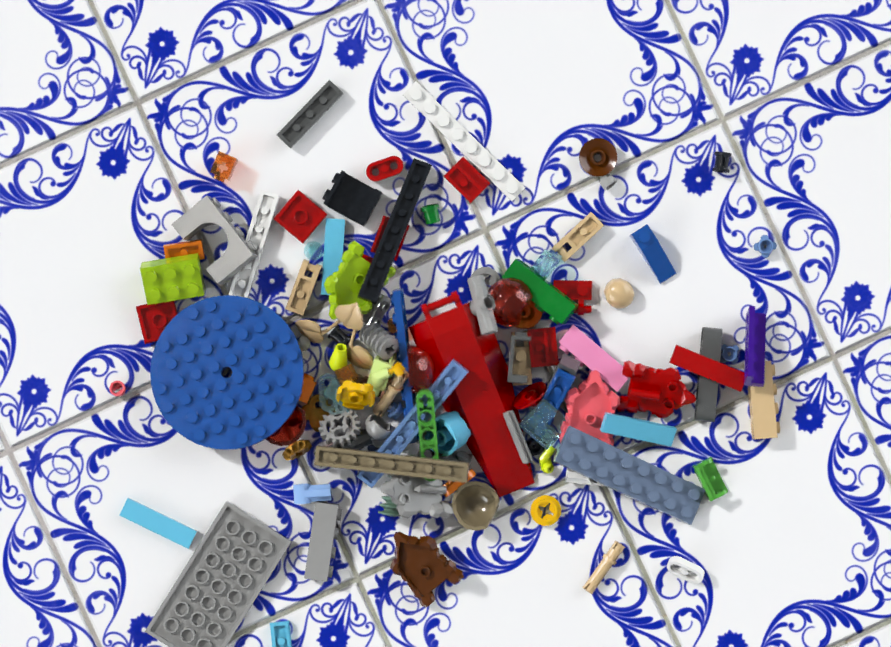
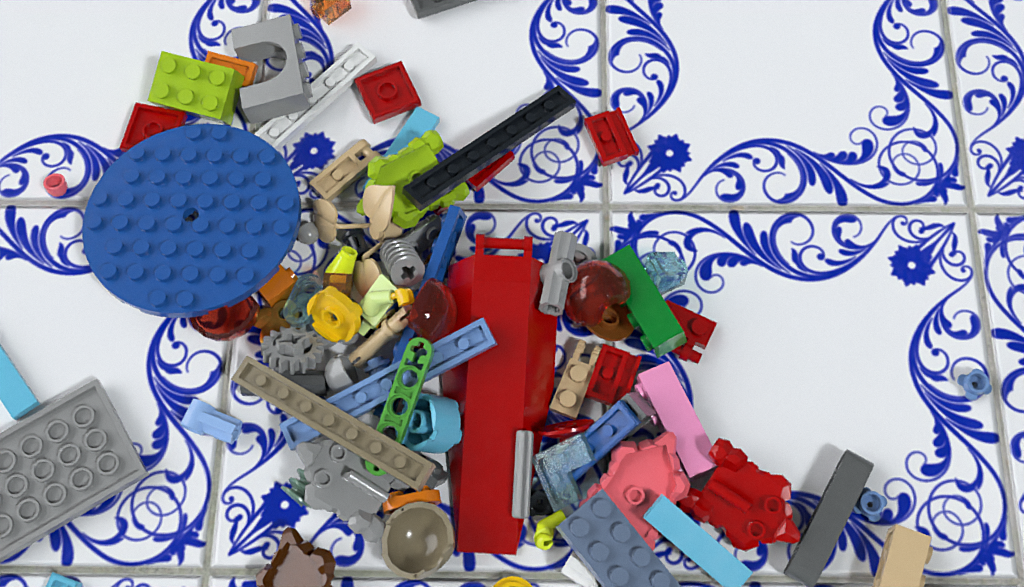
camera: 30 degrees right, 20 degrees down
pearl gold gear [282,440,312,460] -> none
clear light blue plate [304,241,323,260] -> none
light grey brick [304,501,342,582] -> none
black panel [322,170,383,227] -> none
red plate [366,156,403,182] -> none
white plate [403,81,525,202] -> none
green piece [420,203,440,224] -> none
dark grey panel [507,332,531,383] -> none
tan plate [552,212,604,262] -> none
reddish brown dish [579,138,617,177] -> none
light grey hinge [600,174,617,191] -> none
tan hair [604,278,634,309] -> none
blue slope [629,224,676,284] -> none
red tile [669,345,744,392] -> none
black bush [712,151,732,173] -> none
dark purple fence [744,306,766,387] -> none

